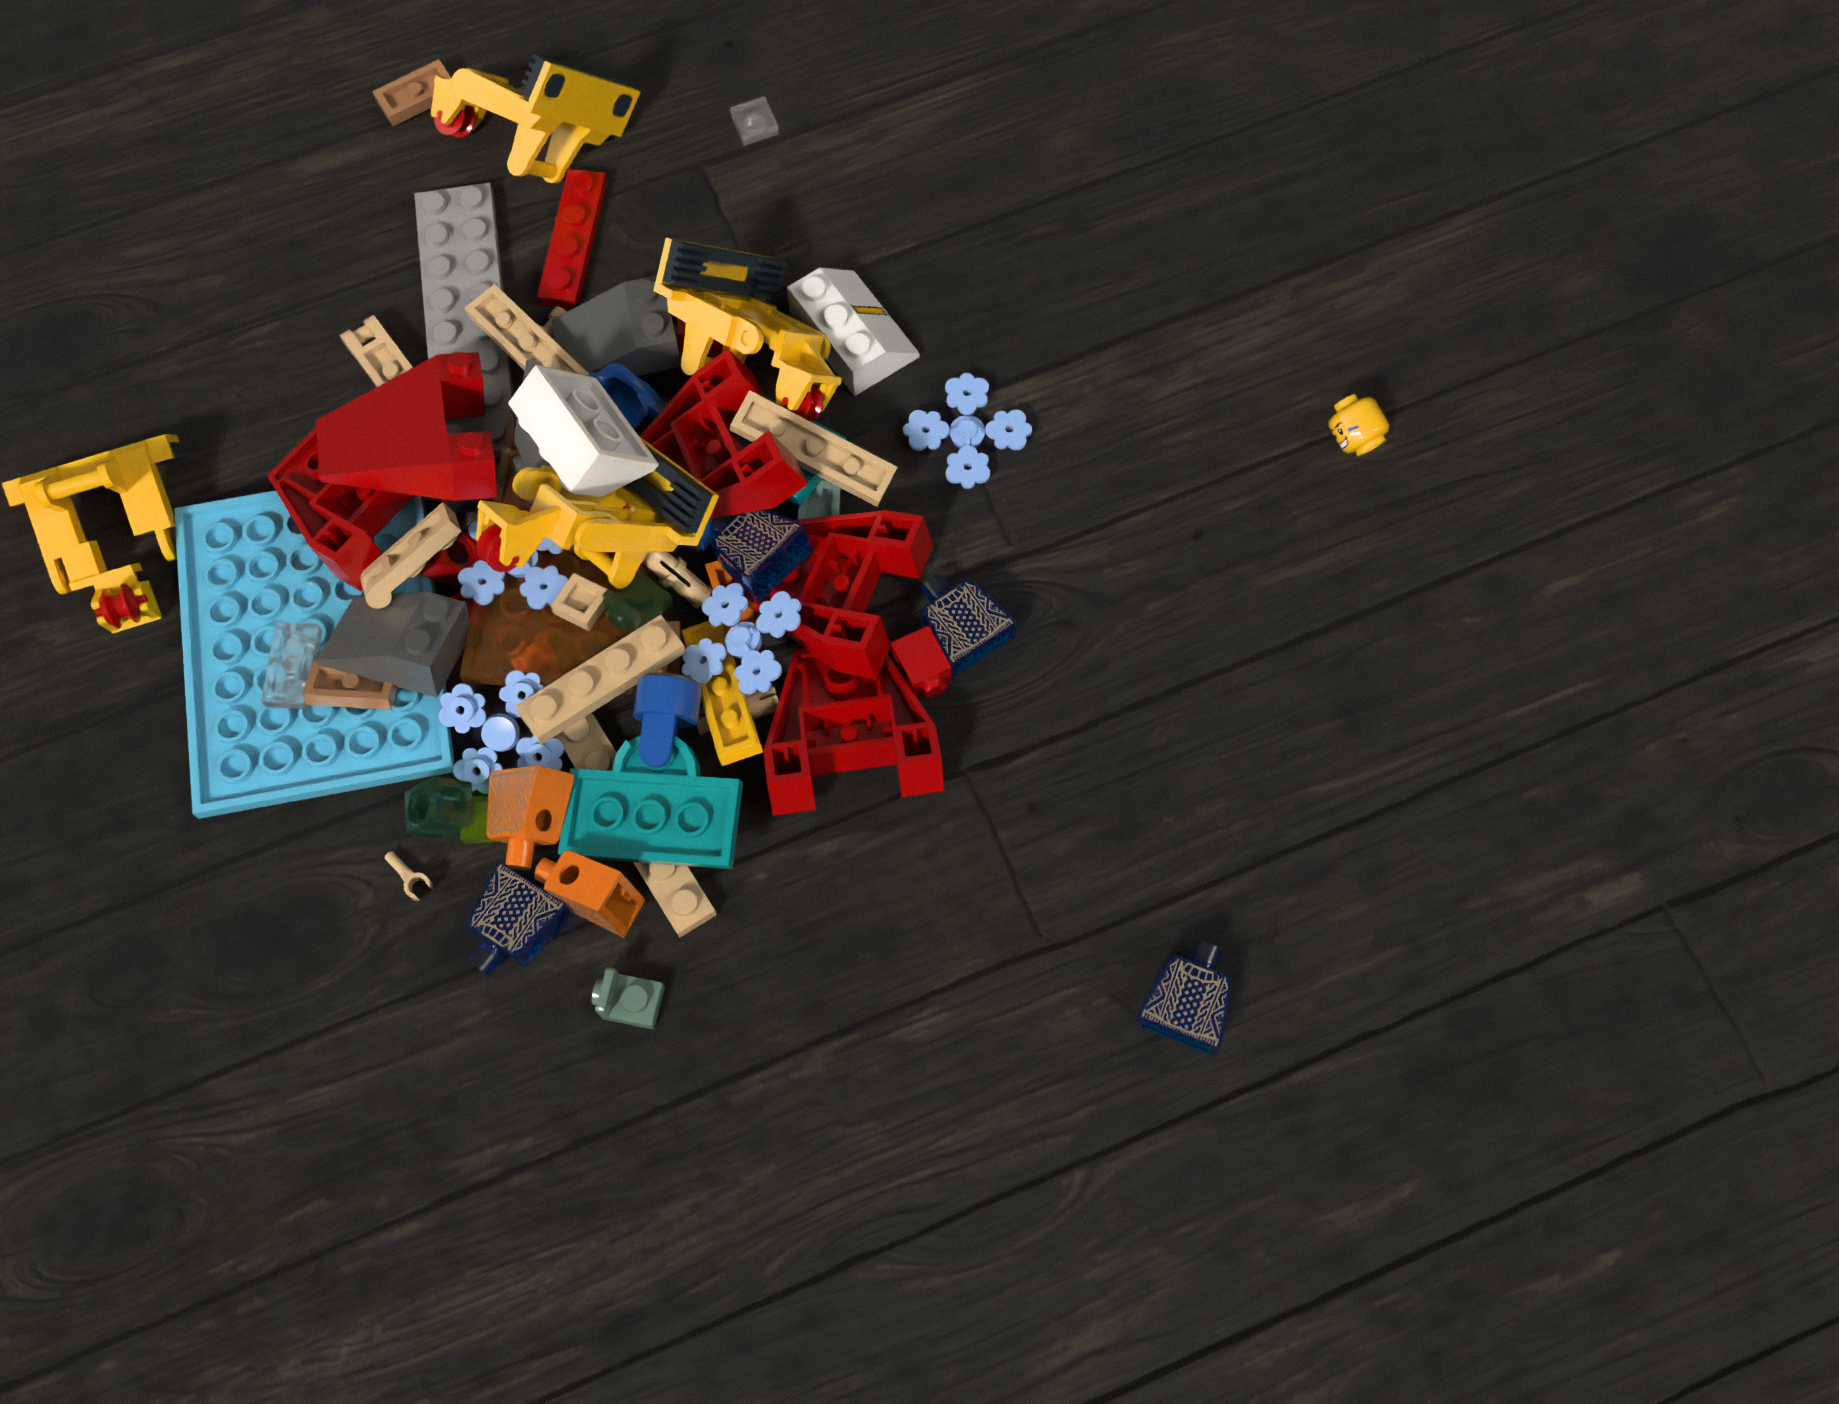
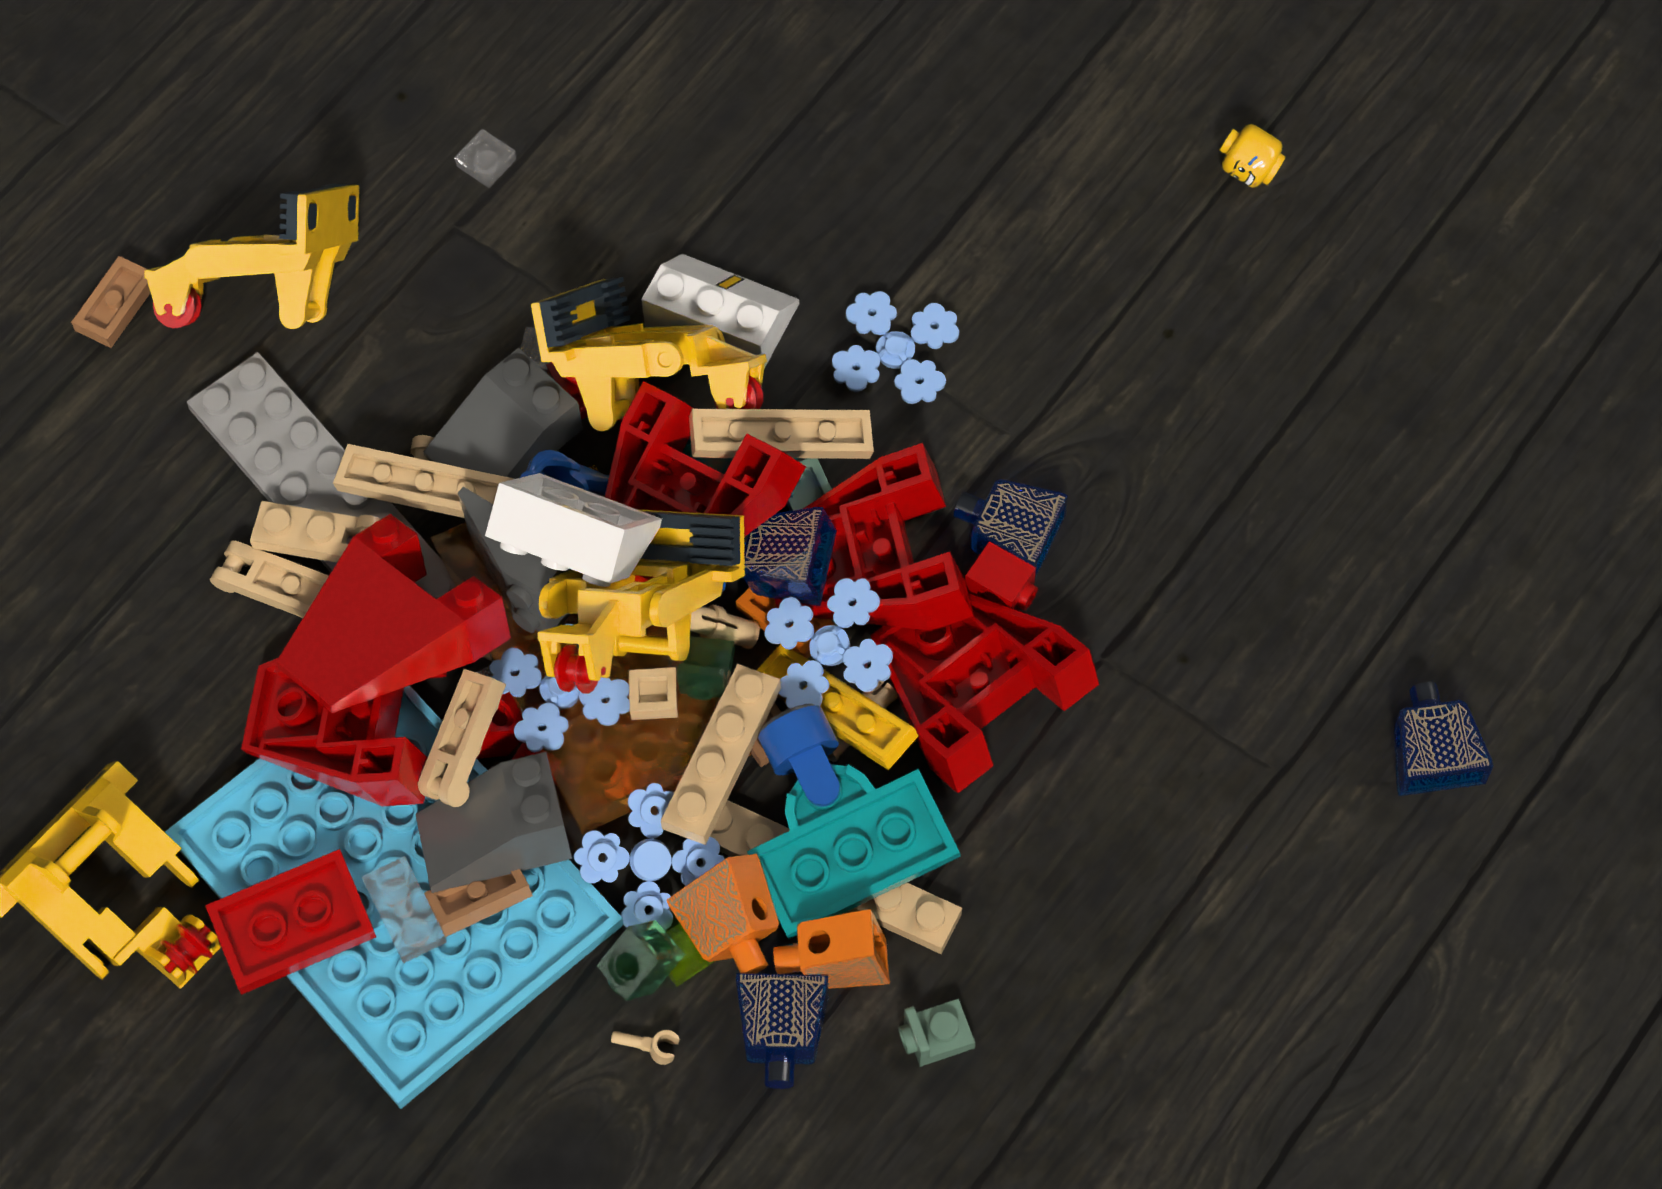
camera: 30 degrees left, 5 degrees down
red plate [537,169,607,309] -> none
none -> red plate [205,849,376,995]
none -> tan plate [250,501,381,563]

